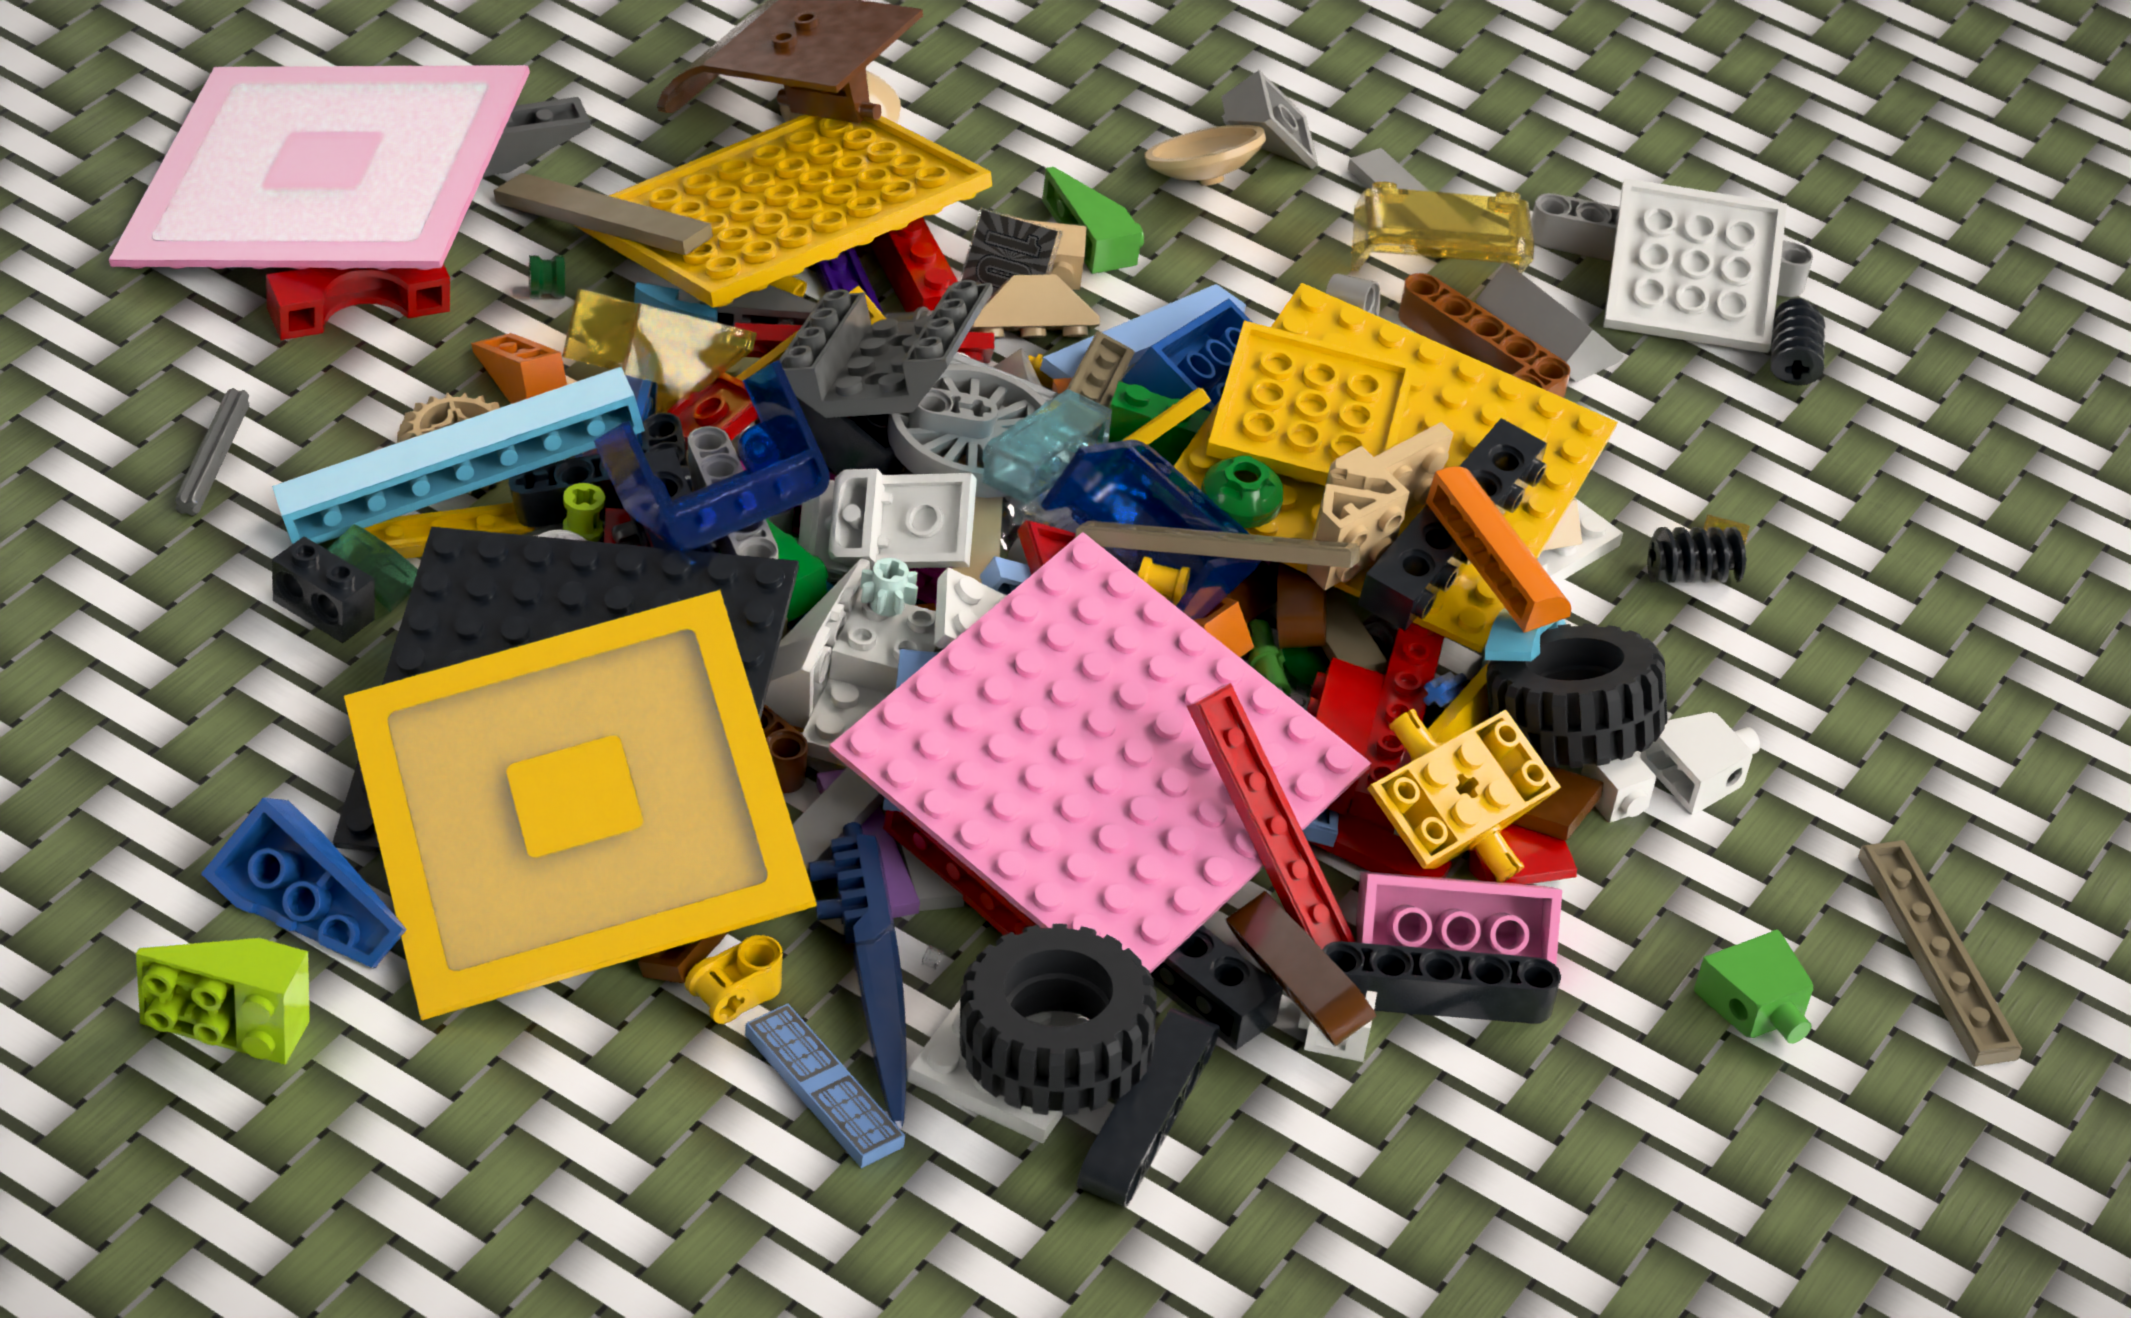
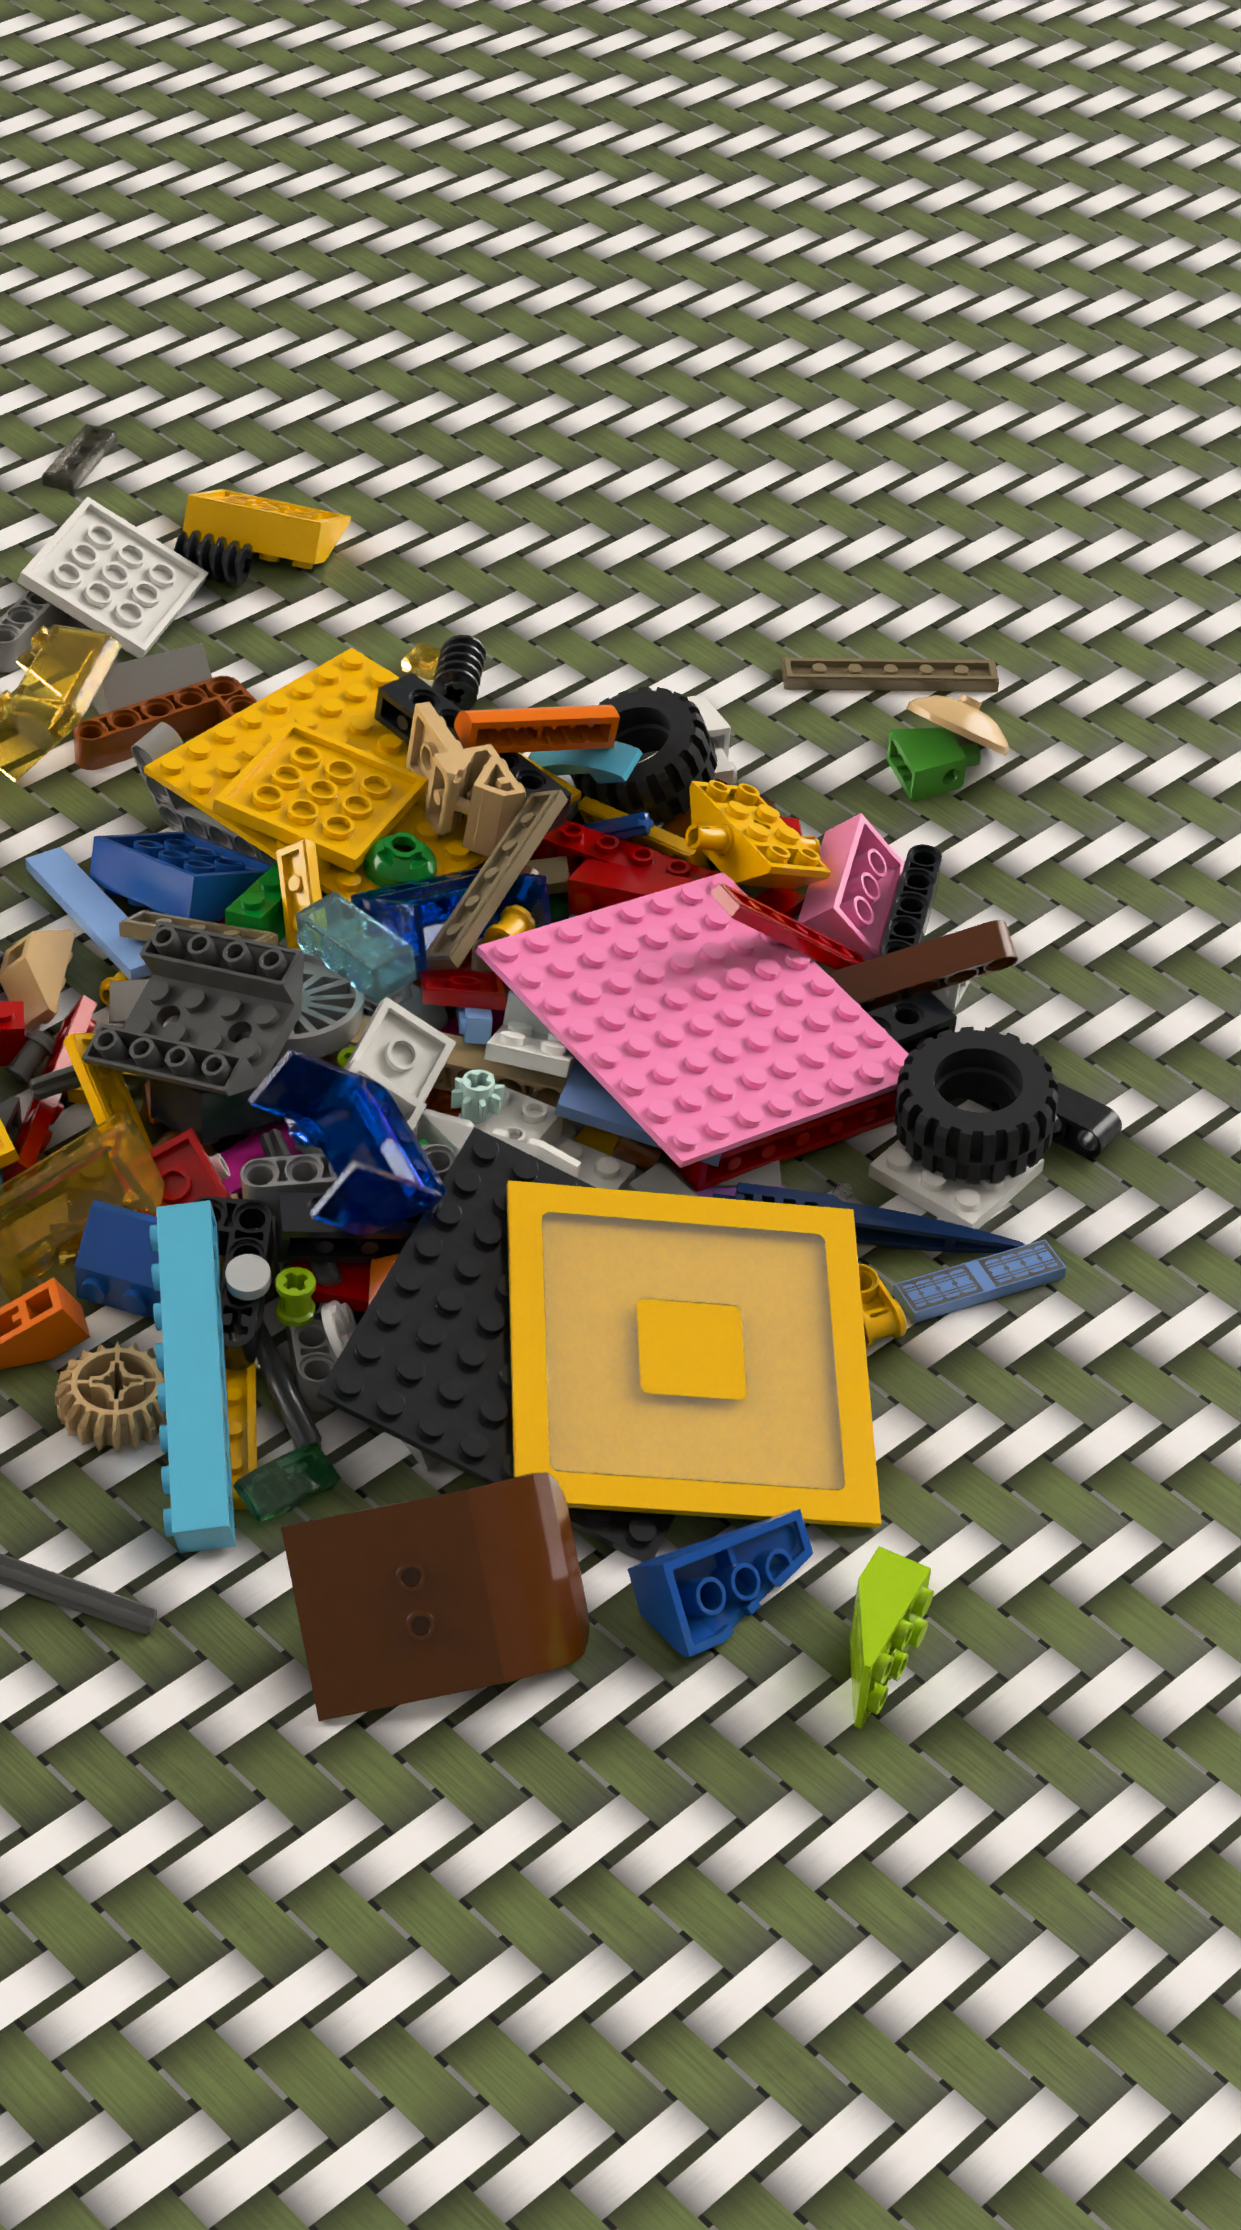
camera: 75 degrees left, 0 degrees up
black brick [272,536,375,643] -> none
none -> clear smoke tile [42,424,117,493]
none -> yellow slope [183,489,351,569]
none -> white tile [225,1254,271,1300]
none -> reddish brown door [281,1472,589,1721]
none -> tan dish [906,694,1009,756]

